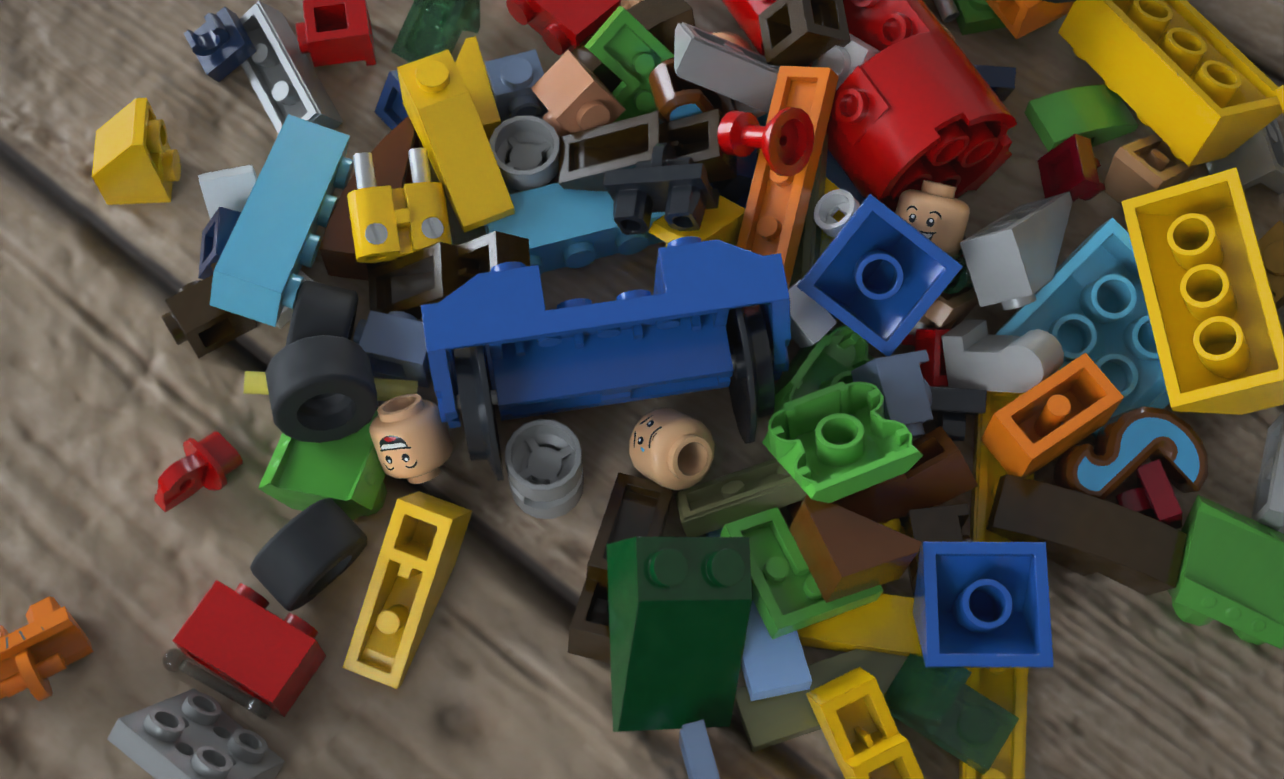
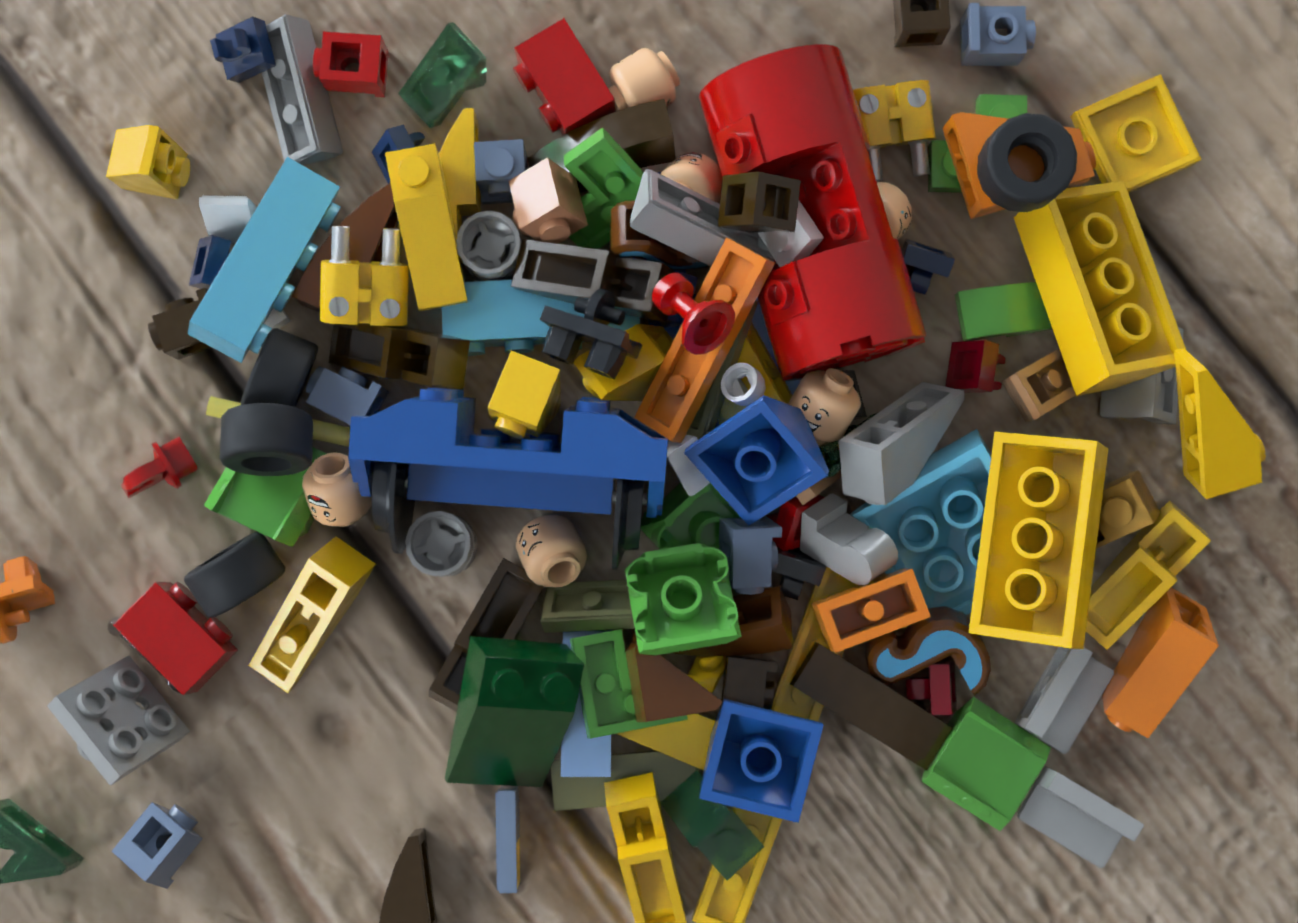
camera: 10 degrees right, 20 degrees up
none -> yellow slope [487,351,561,439]

